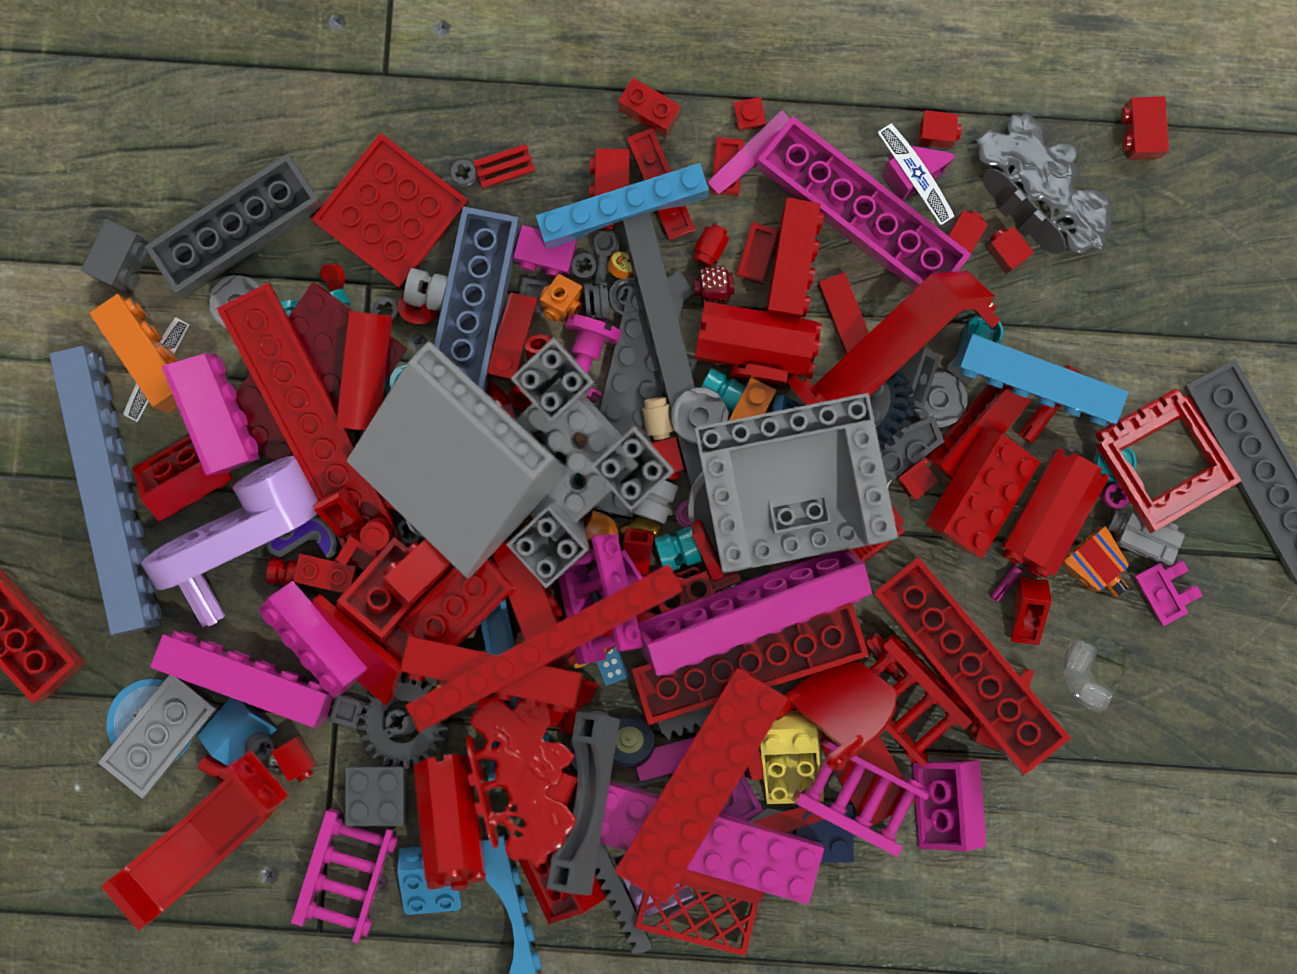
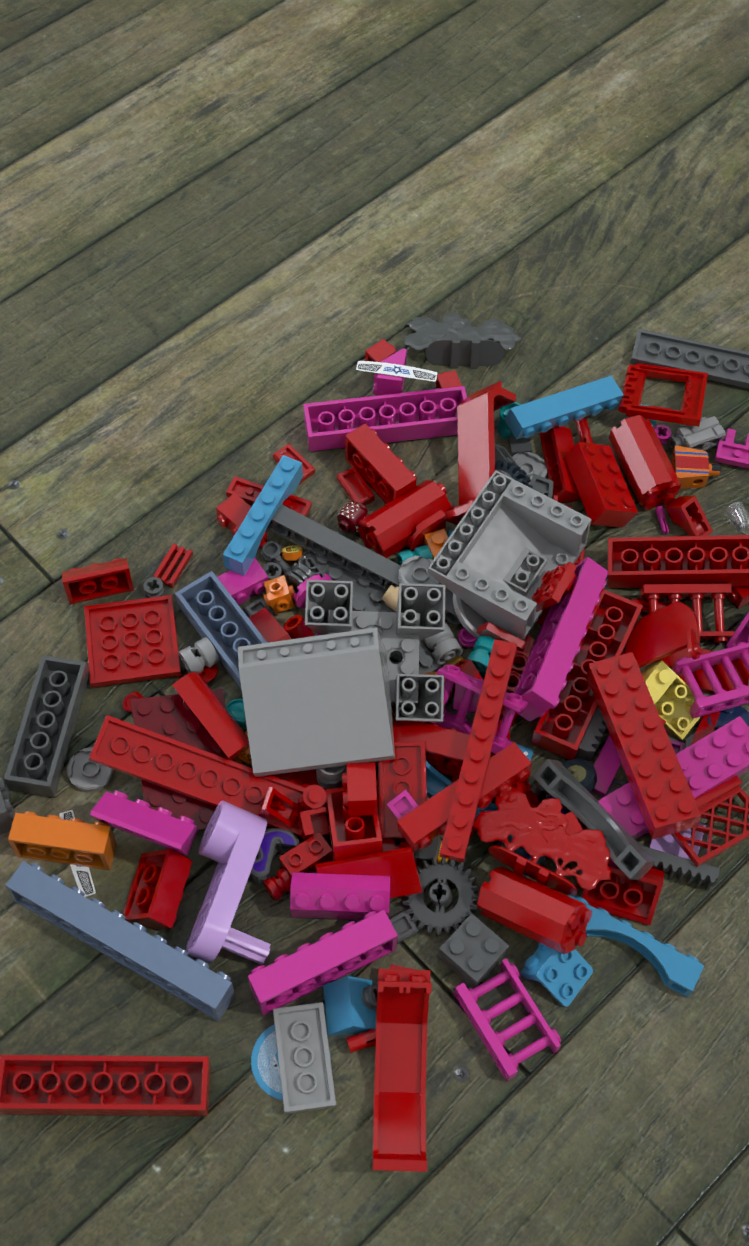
camera: 45 degrees left, 25 degrees down
red brick [618,78,681,138] -> none
red brick [692,224,730,267] -> none
dark pink sticker [708,110,790,194] -> none
red plate [733,97,766,132] -> none
red tile [818,272,869,354] -> none
red brick [986,226,1034,275] -> none
red brick [1121,96,1169,160] -> none
none -> red slope [62,558,134,605]
none -> dark pink plate [387,790,418,820]
none -> red plate [532,562,577,612]

